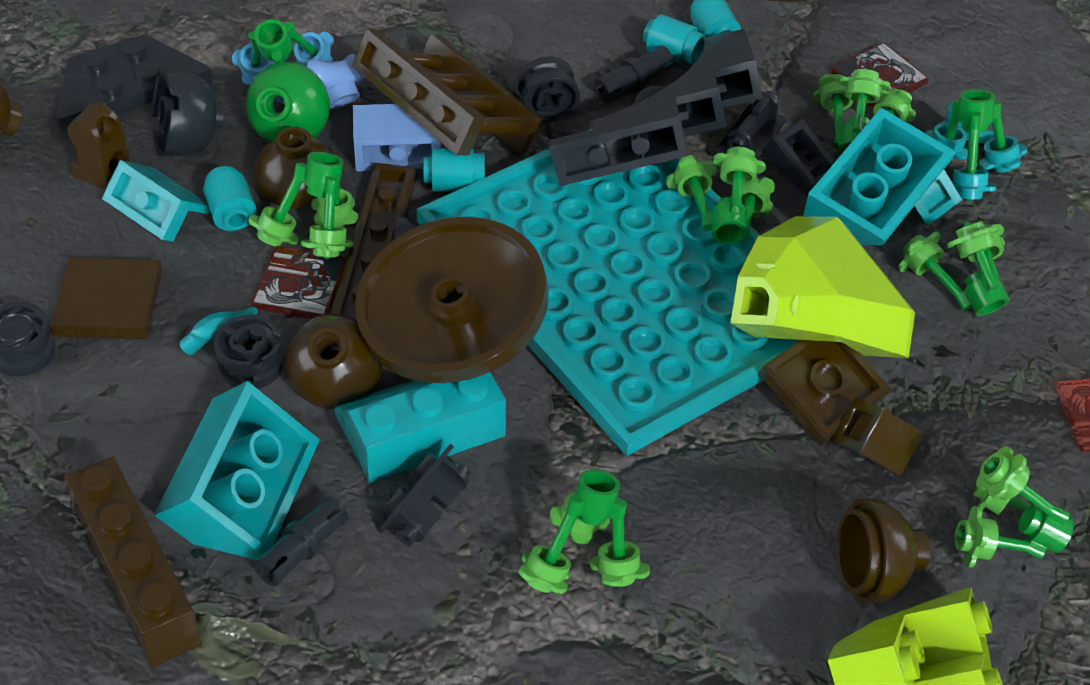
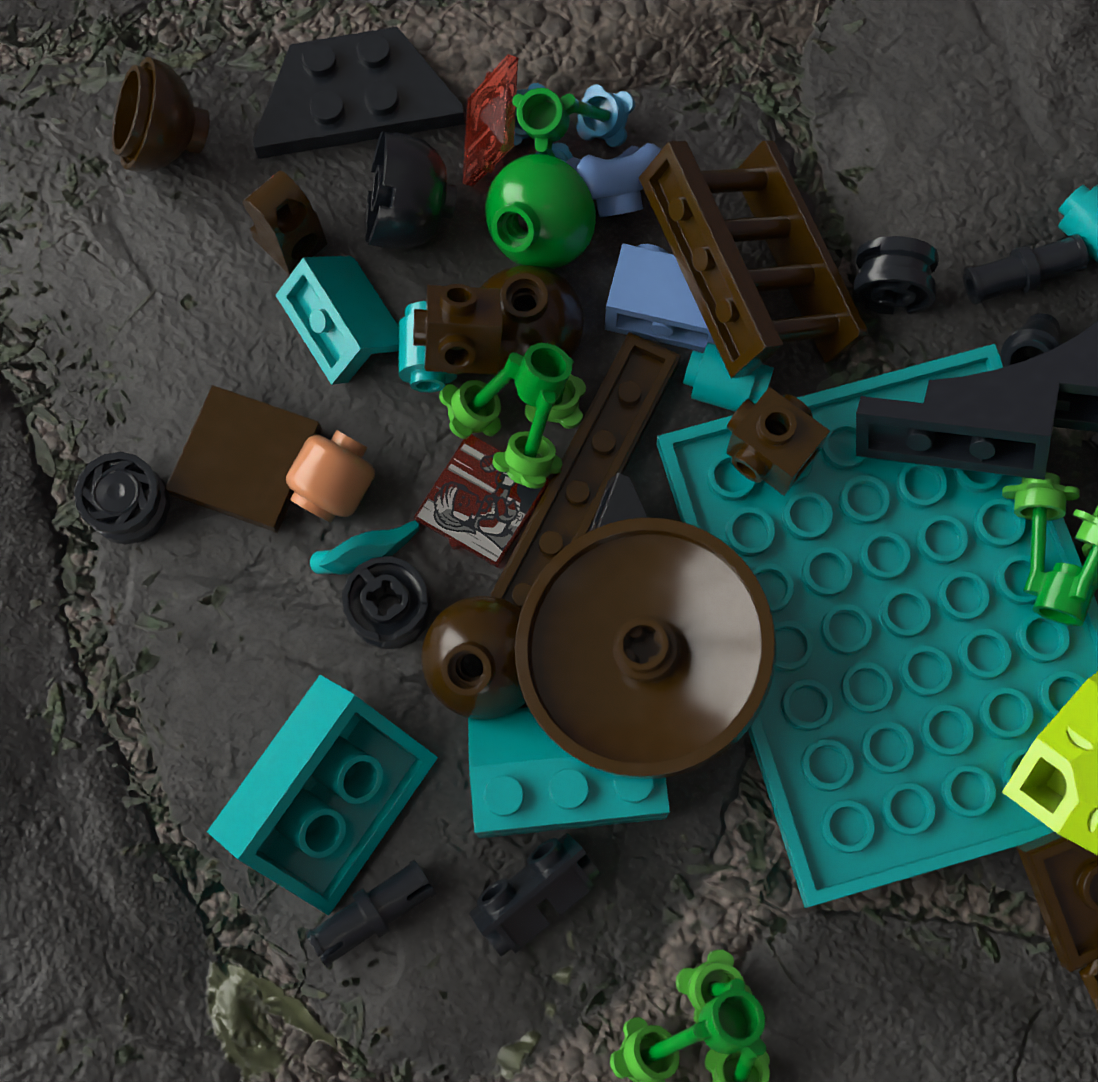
camera: 25 degrees right, 25 degrees up
dark brown brick [64,456,202,668] -> none
none -> nougat head [286,430,375,523]
none -> dark brown brick [413,284,502,374]
none -> clear red piece [463,54,518,187]
none -> dark brown brick [726,387,830,496]

